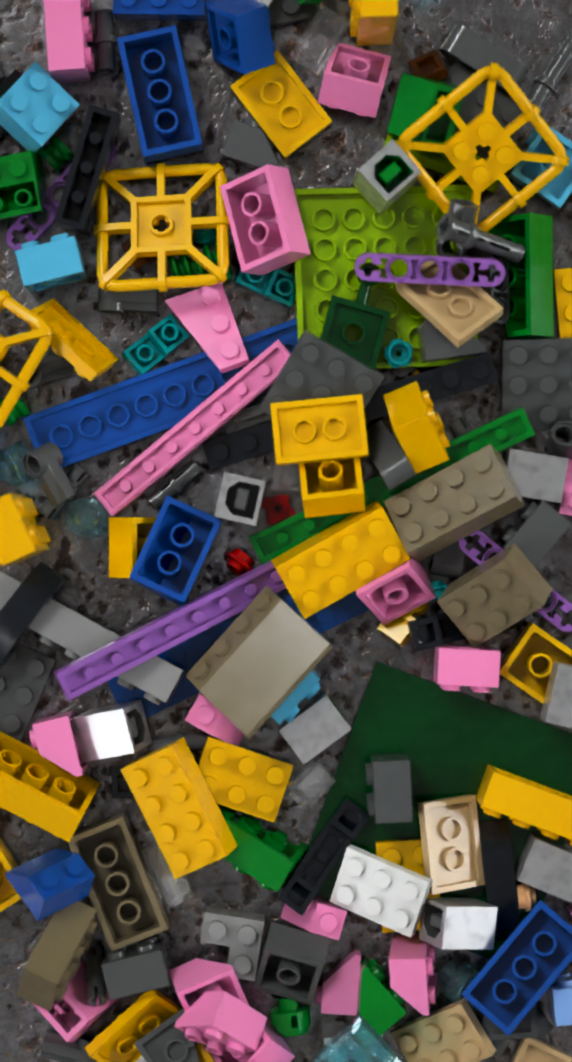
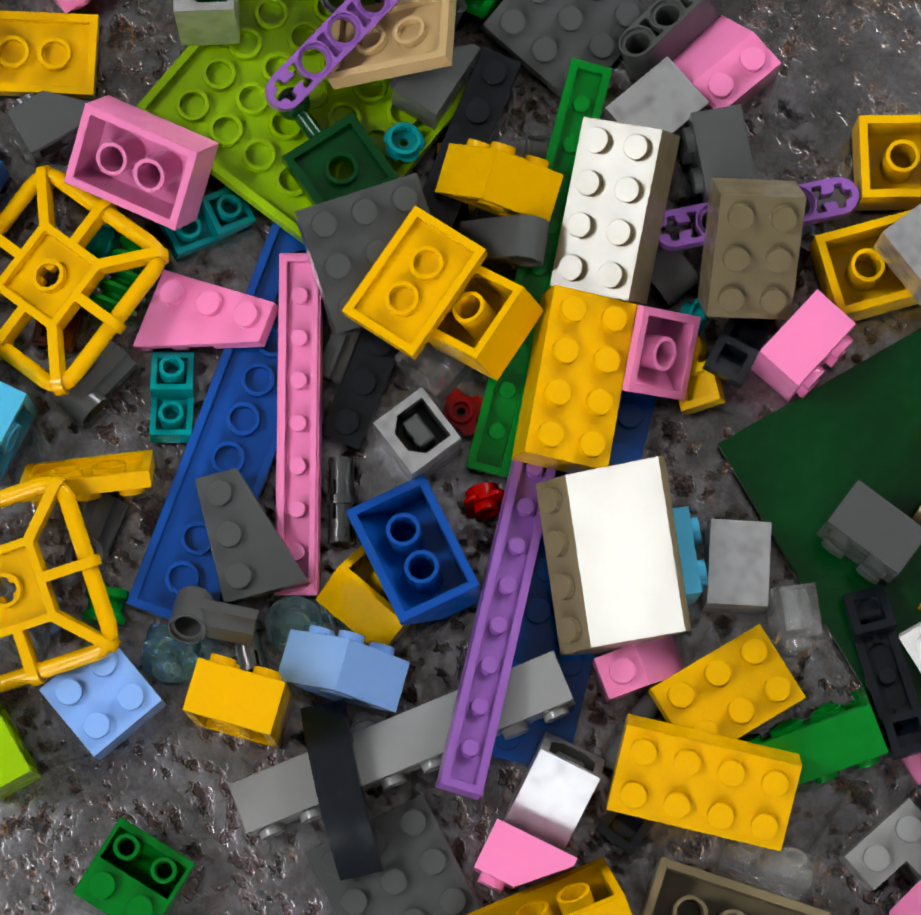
camera: 55 degrees left, 10 degrees down
none -> dark grey wing [195,468,310,604]
none -> light blue brick [278,625,410,713]

